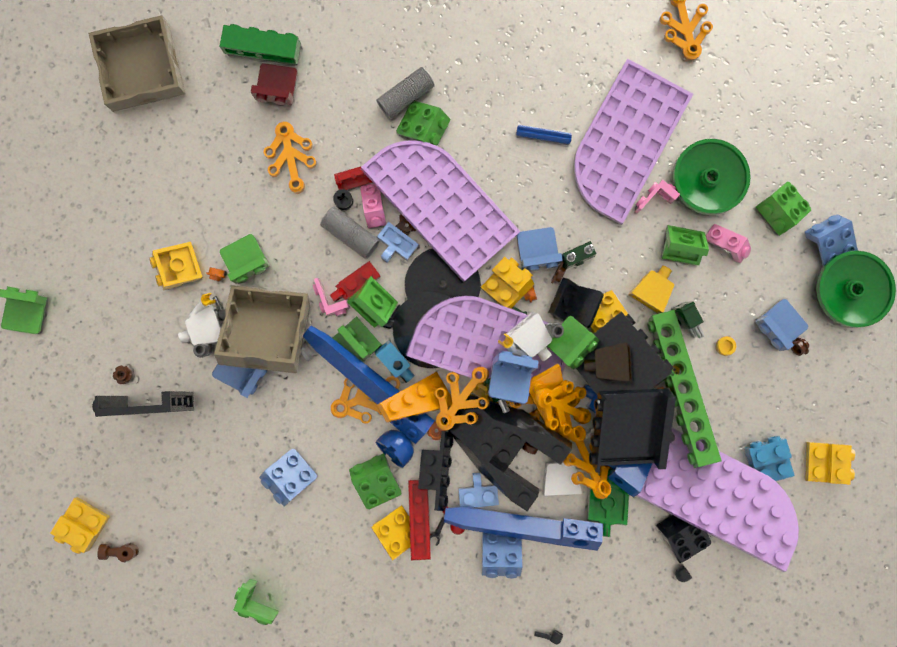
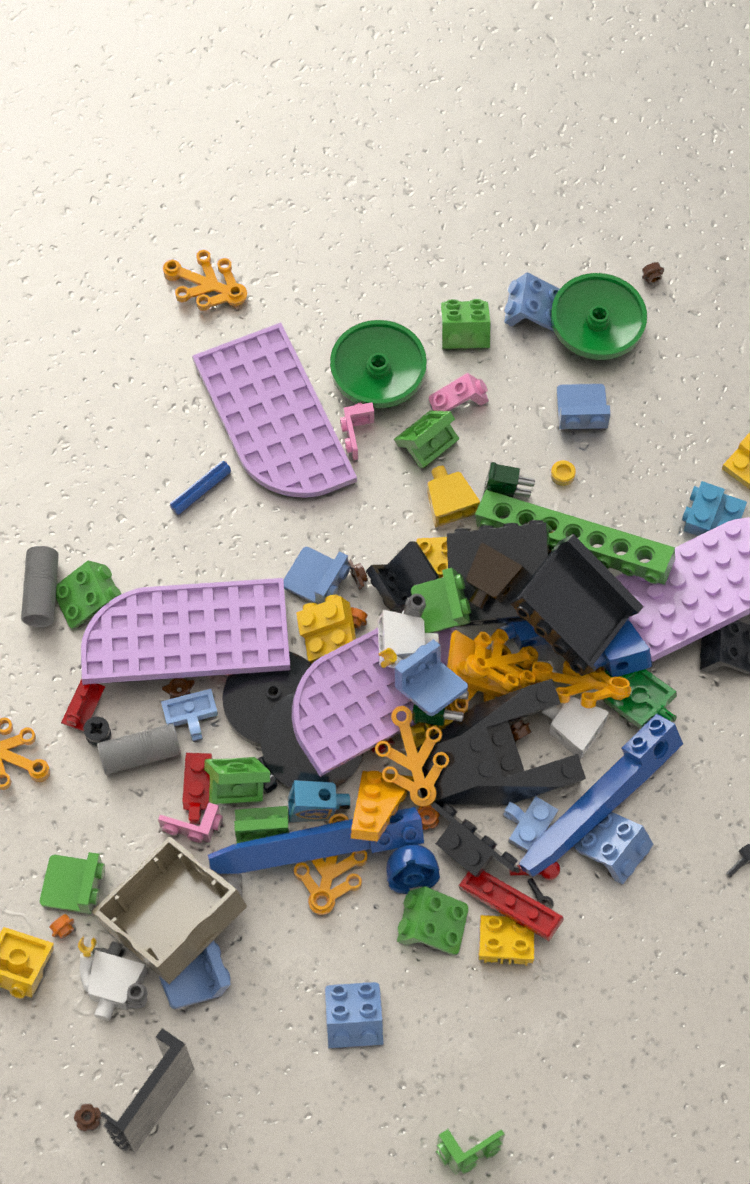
camera: 50 degrees left, 20 degrees down
bright pink bracket [360,184,386,229] -> none
dark green piece [562,241,597,269] -> none
reddish brown plate [791,338,809,356] -> none

